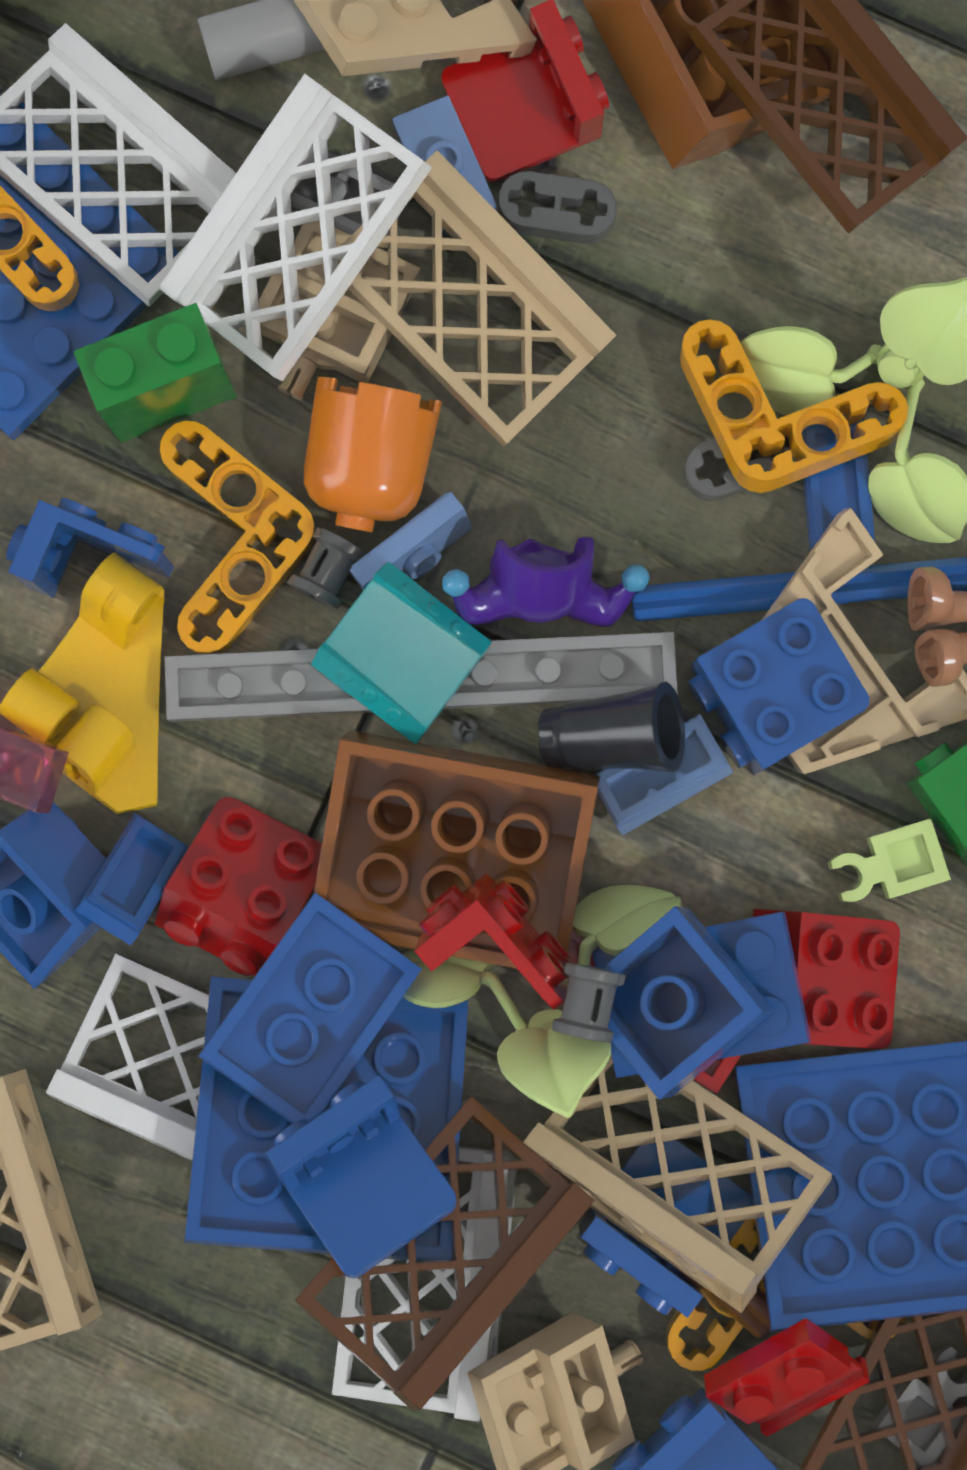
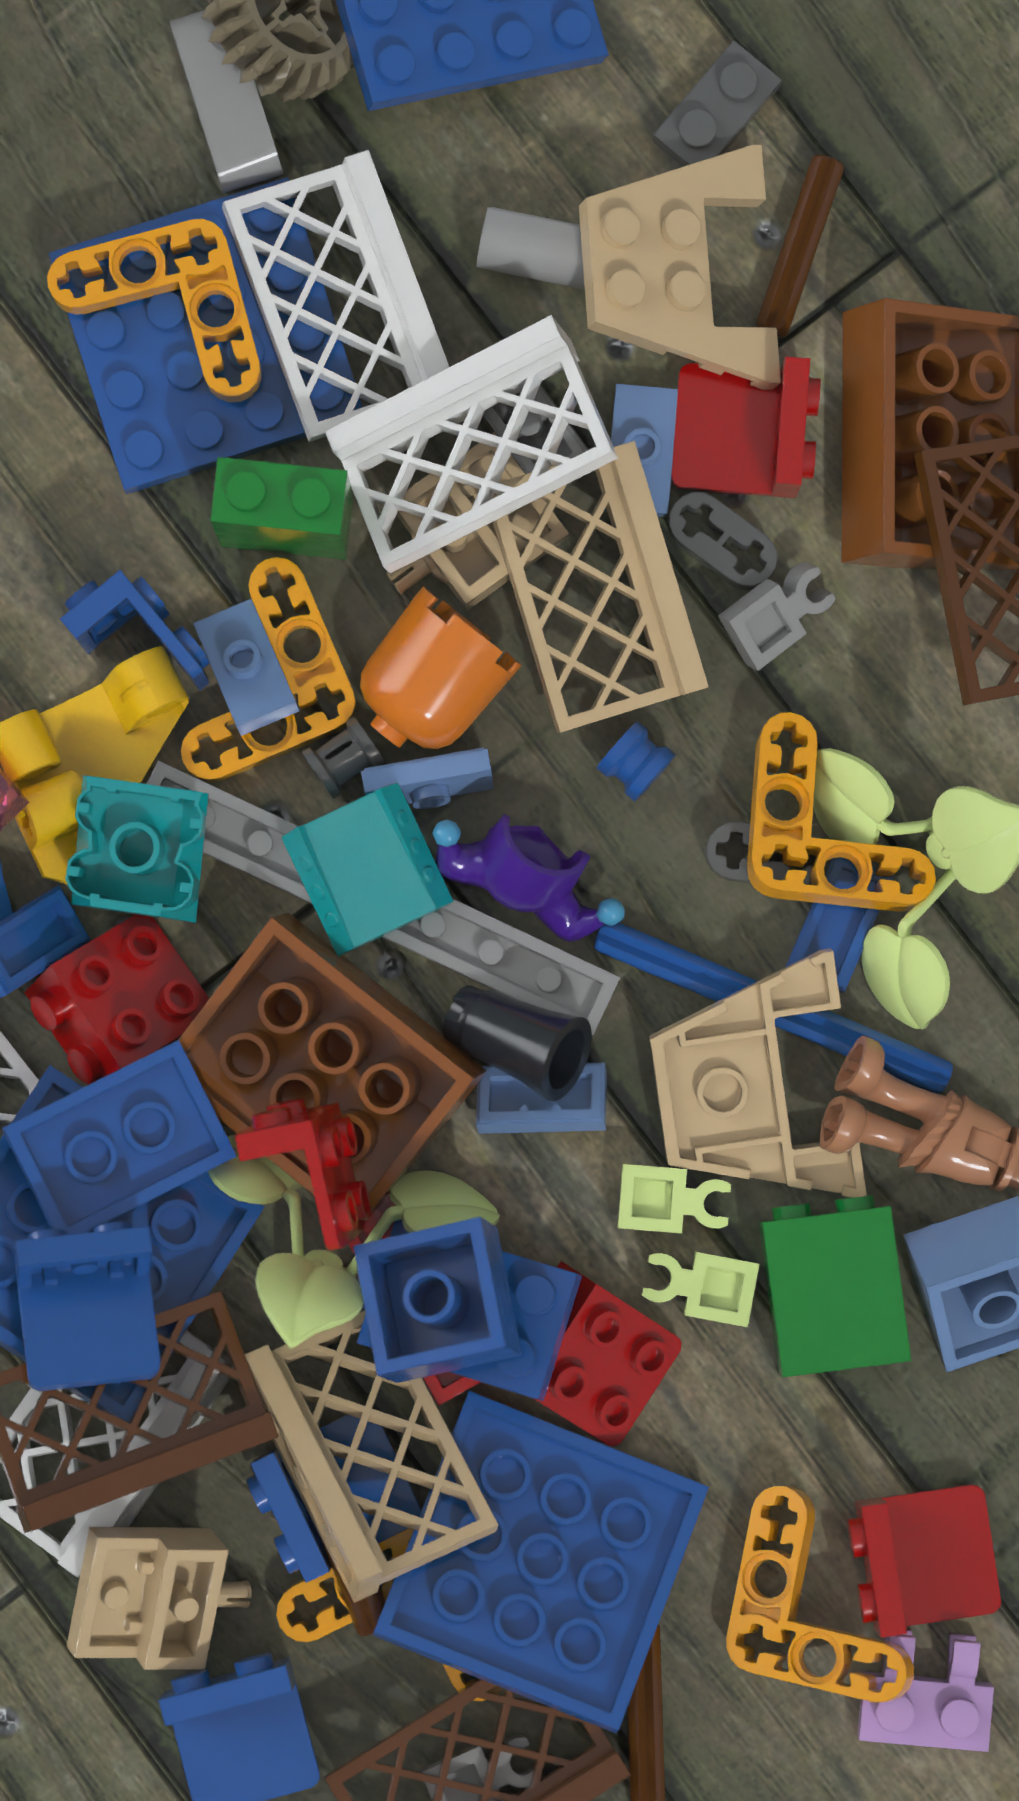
camera: 25 degrees right, 0 degrees up
dark grey bush [552,962,626,1043] -> none
blue bracket [688,598,869,775] -> none
red plate [704,1318,870,1437] -> none
none -> teal slope [65,775,209,923]
none -> medium blue plate [193,599,299,736]
none -> blue wheel [596,721,676,802]
none -> yellowish green plate [617,1164,731,1233]
none -> light grey plate [718,562,836,671]

